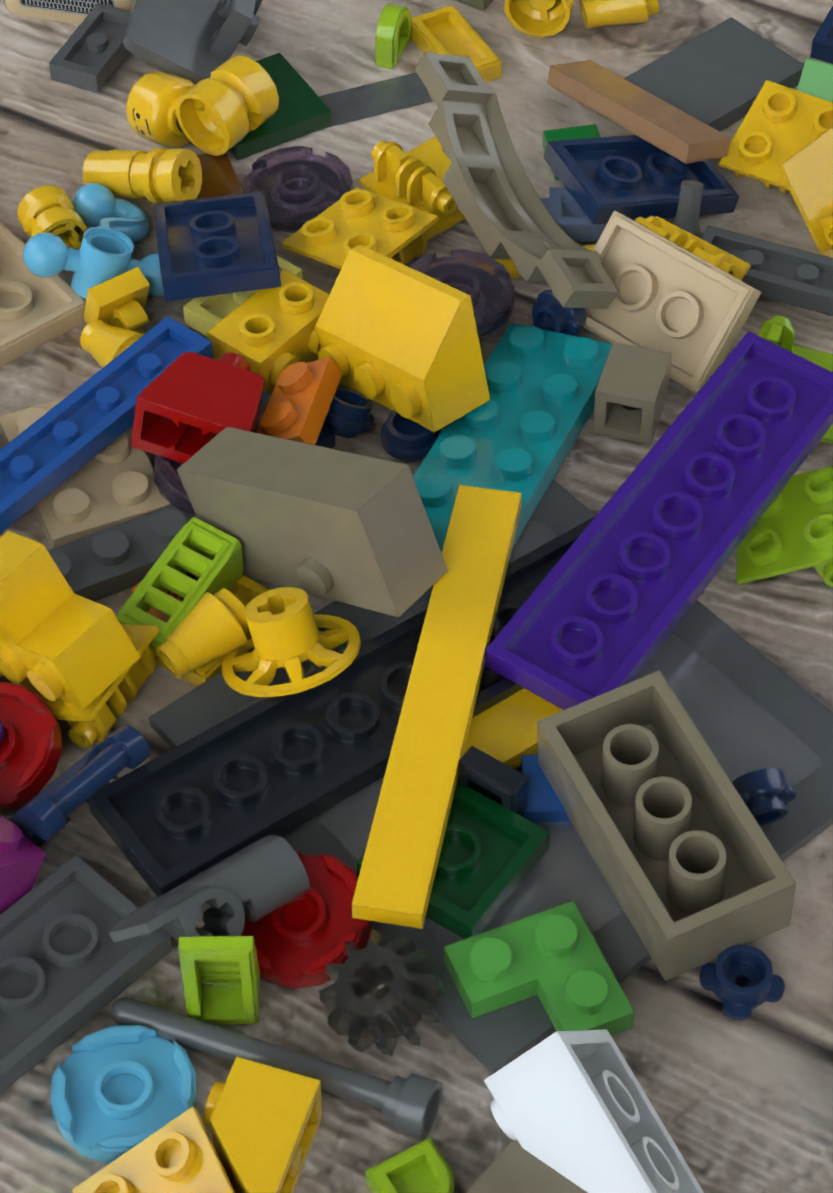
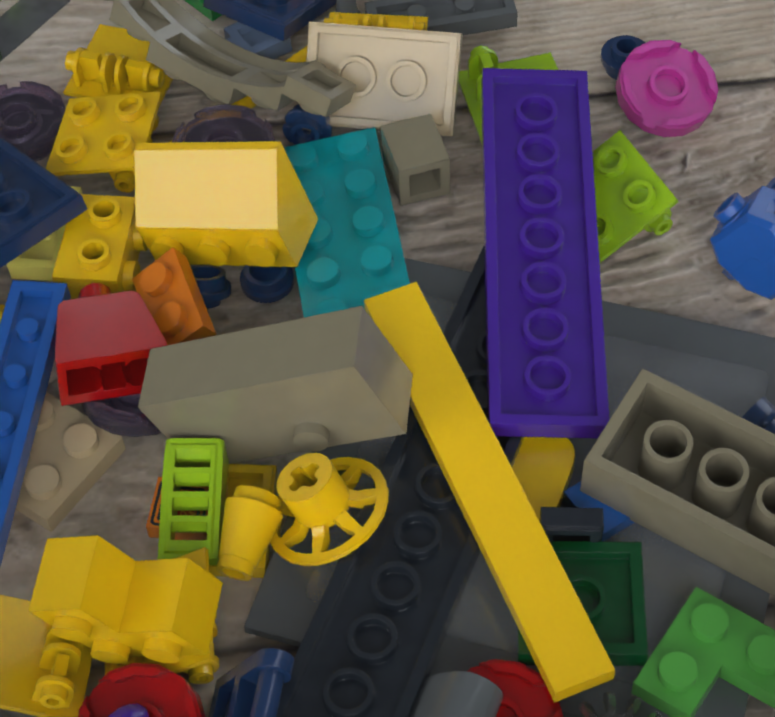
camera: 30 degrees left, 5 degrees up
dark grey plate [48,504,195,601] -> none

